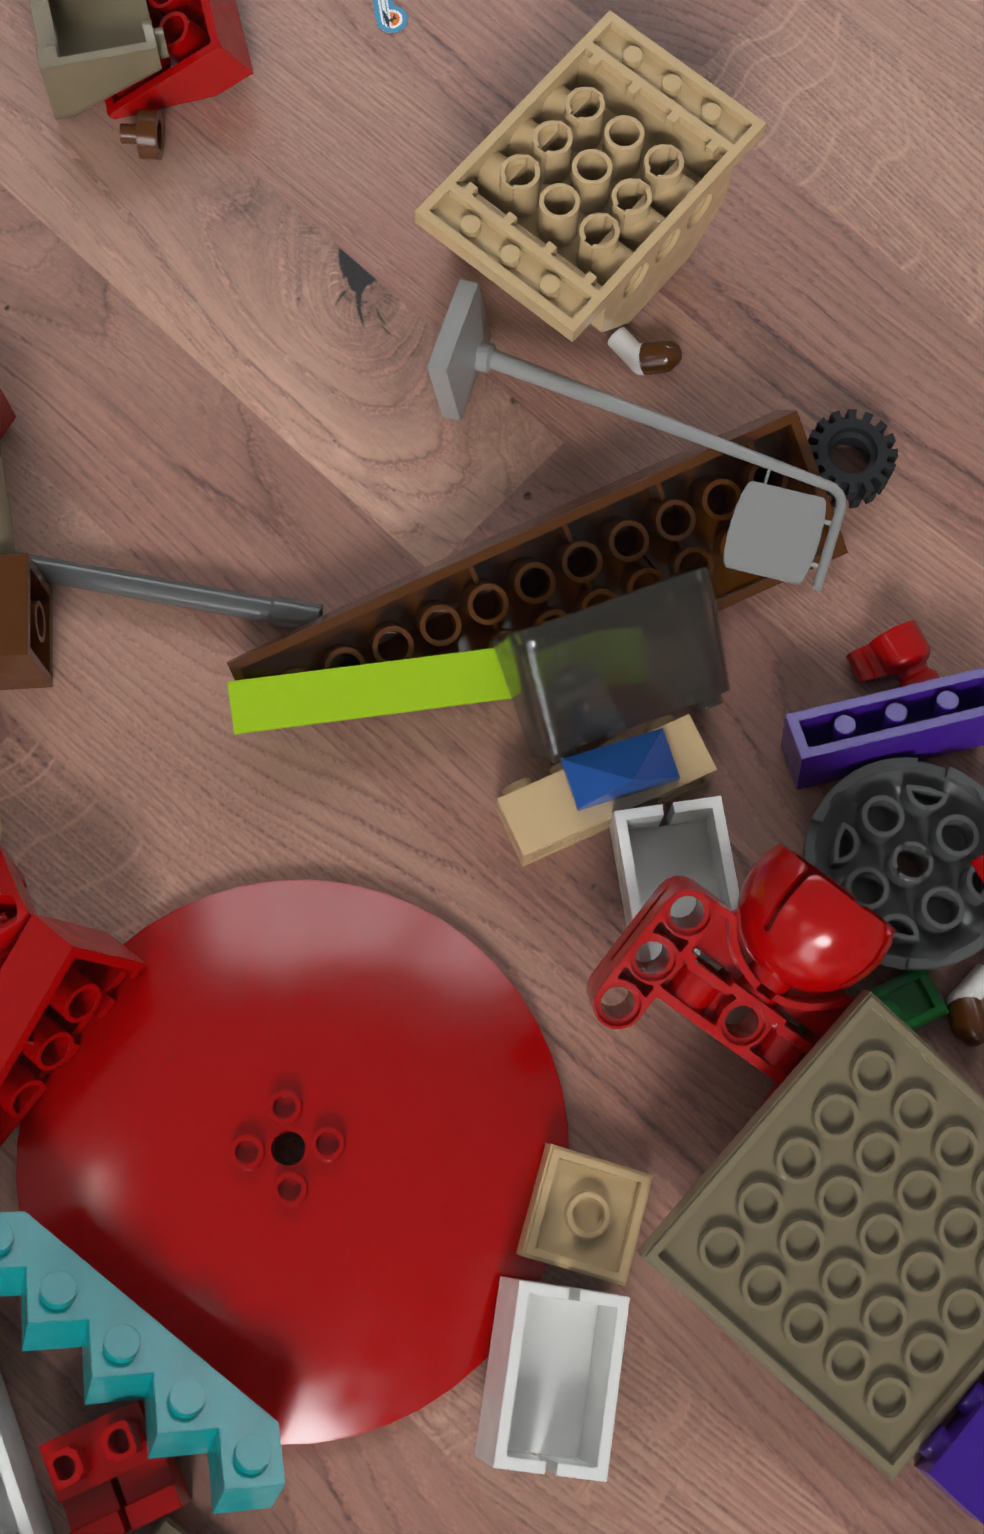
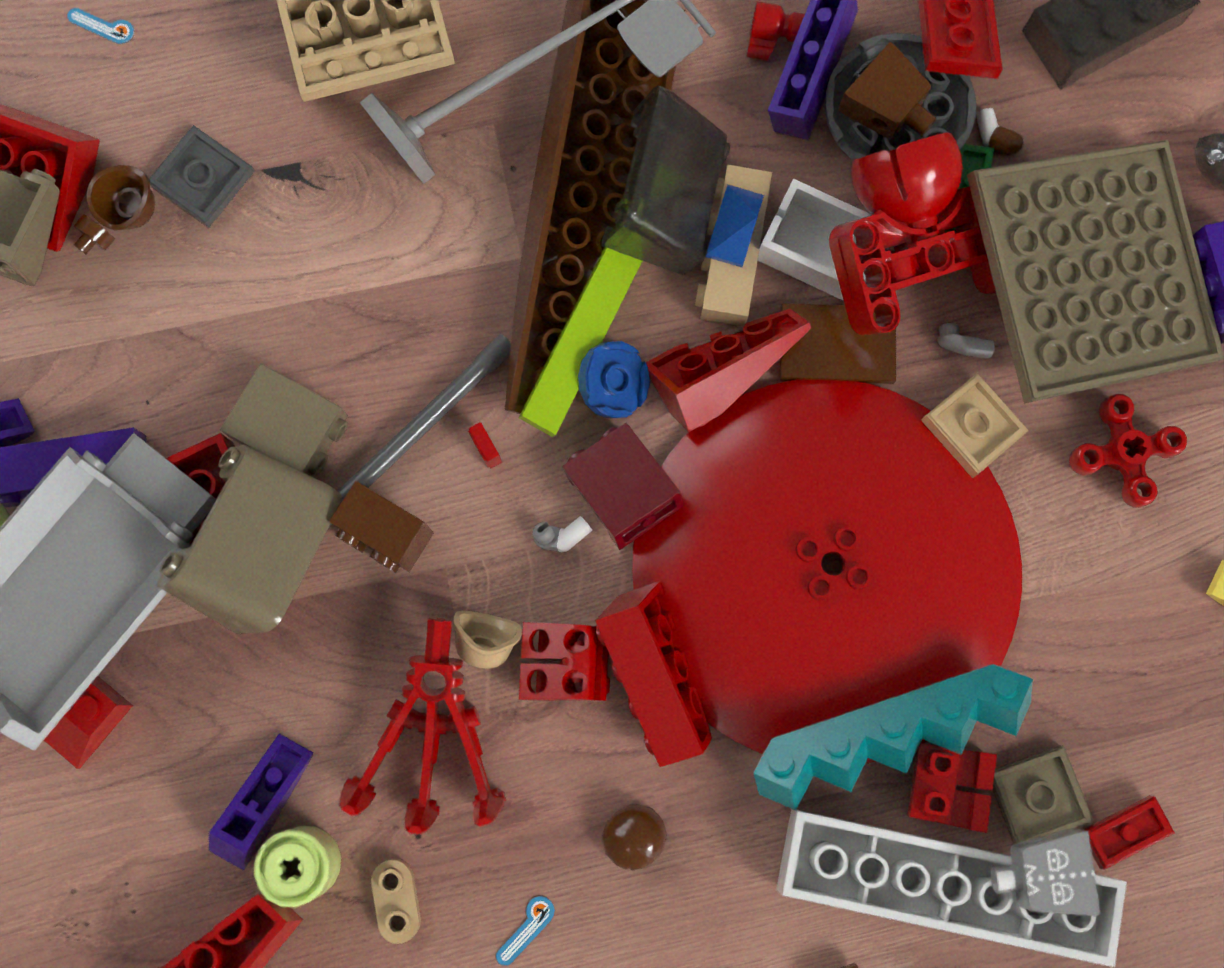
camera: 55 degrees left, 5 degrees up
white piece [474,1276,630,1482] -> none
arm [607,327,682,375] -> none
none -> reddish brown helmet [86,165,156,231]
none -> dark grey tile [149,125,255,228]
none -> dark tan panel [220,364,348,477]
none -> red tile [468,422,502,469]
none -> arm [532,516,592,553]
none -> dark red panel [562,422,684,550]
none -> blue tile [578,341,650,419]
none -> red wedge [646,308,811,432]
none -> reddish brown tile [780,303,896,384]
none -> reddish brown torso [838,42,937,139]
none -> light grey arm [937,323,995,359]
none -> red gear [1069,394,1187,508]

